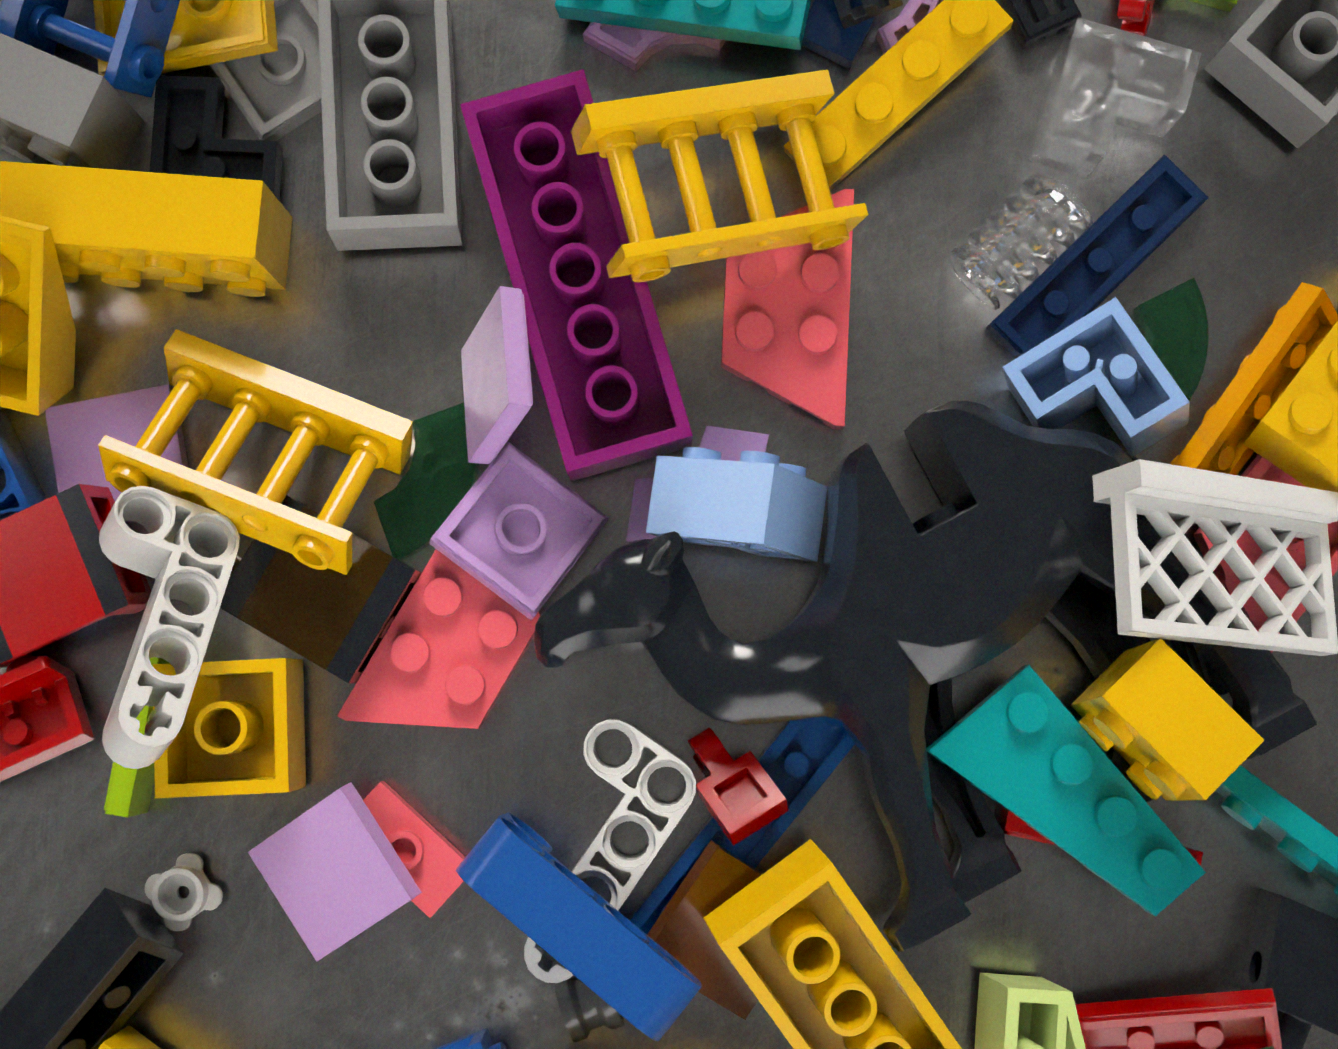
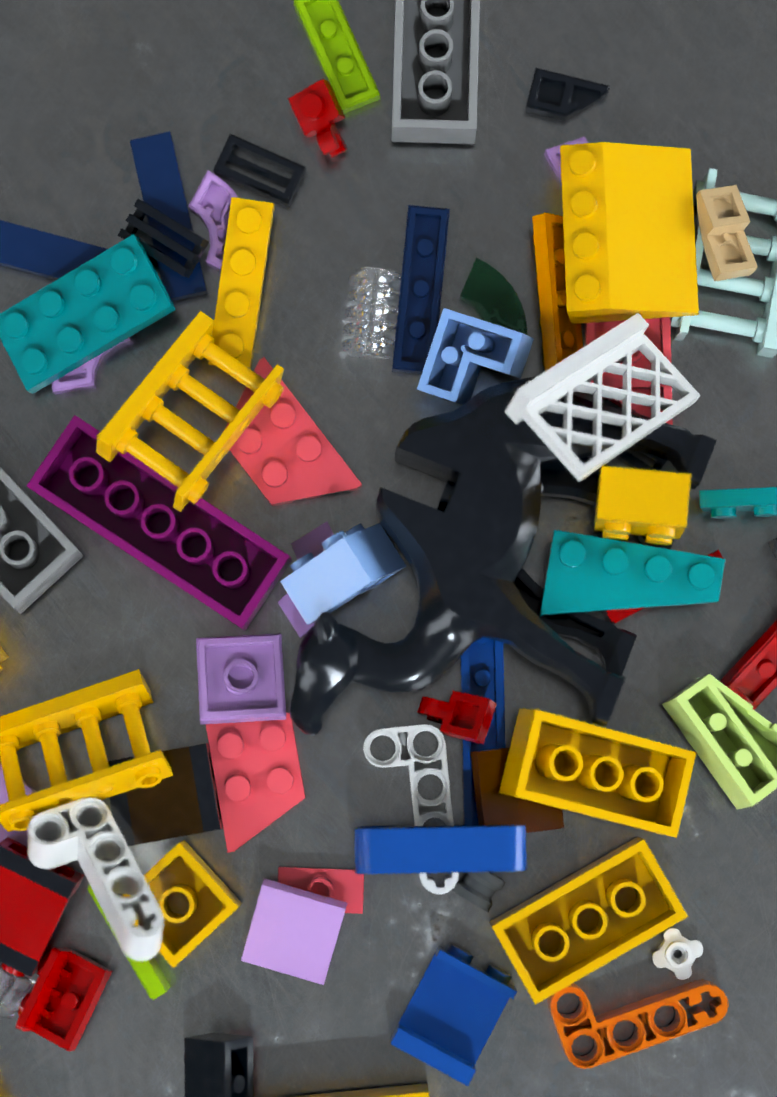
camera: 40 degrees left, 0 degrees up
white plate [145,853,223,931] -> none
clear green tile [373,402,479,560] -> none
lavender tile [461,286,533,464] -> none
clear brick [1028,17,1202,178] -> none

